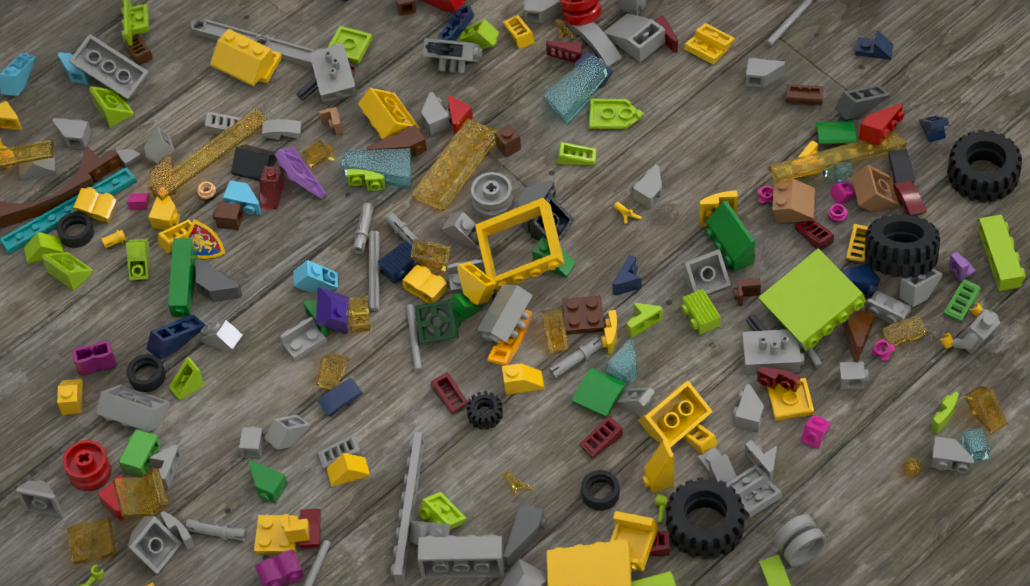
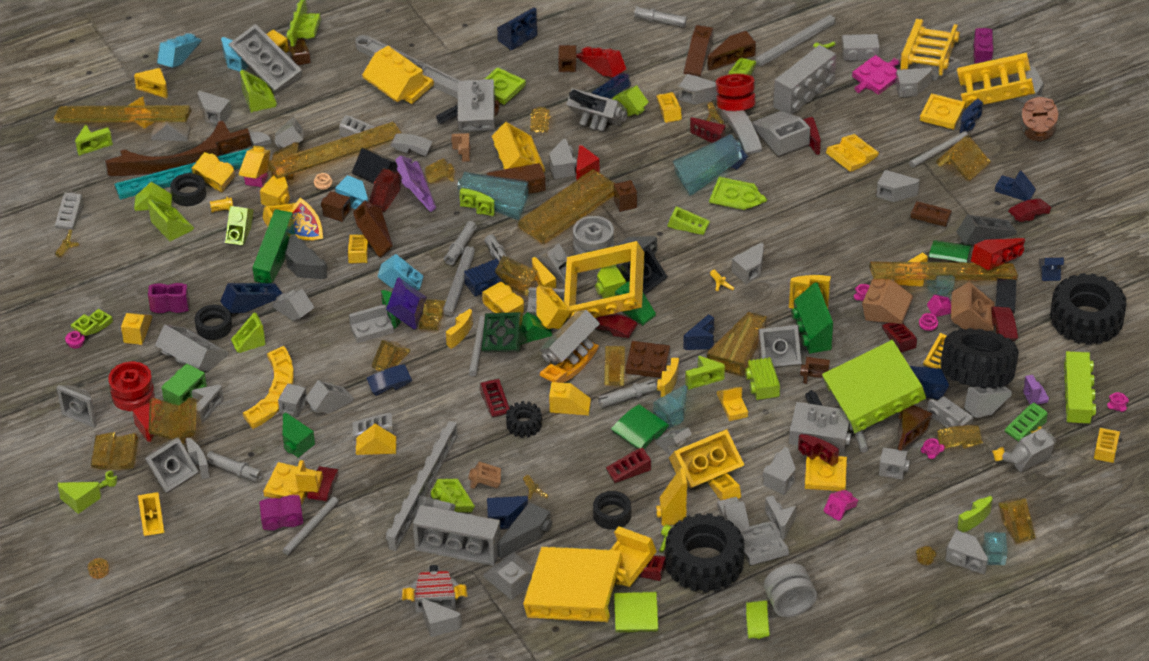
camera: 10 degrees right, 10 degrees down
none -> dark pink plate [65,331,85,349]
none -> lime slope [71,309,113,336]
none -> yellow slope [239,146,270,178]
none -> yellow tile [243,346,294,429]
none -> yellow panel [266,30,289,53]
none -> yellow slope [348,234,368,263]
none -> reddish brown slope [353,200,393,258]
none -> yellow slope [446,309,473,349]
none -> medium nougat bracket [468,462,501,489]
none -> dark blue slope [487,496,528,529]
none -> clear yellow bracket [530,107,550,132]
none -> yellow slope [532,257,557,289]
none -> lime slope [595,265,626,299]
none -> dark red slope [595,313,638,338]
none -> clear yellow slope [707,312,767,377]
none -> yellow slope [717,387,748,421]
none -> clear yellow bracket [935,134,990,181]
none -> dark red slope [1008,198,1052,222]

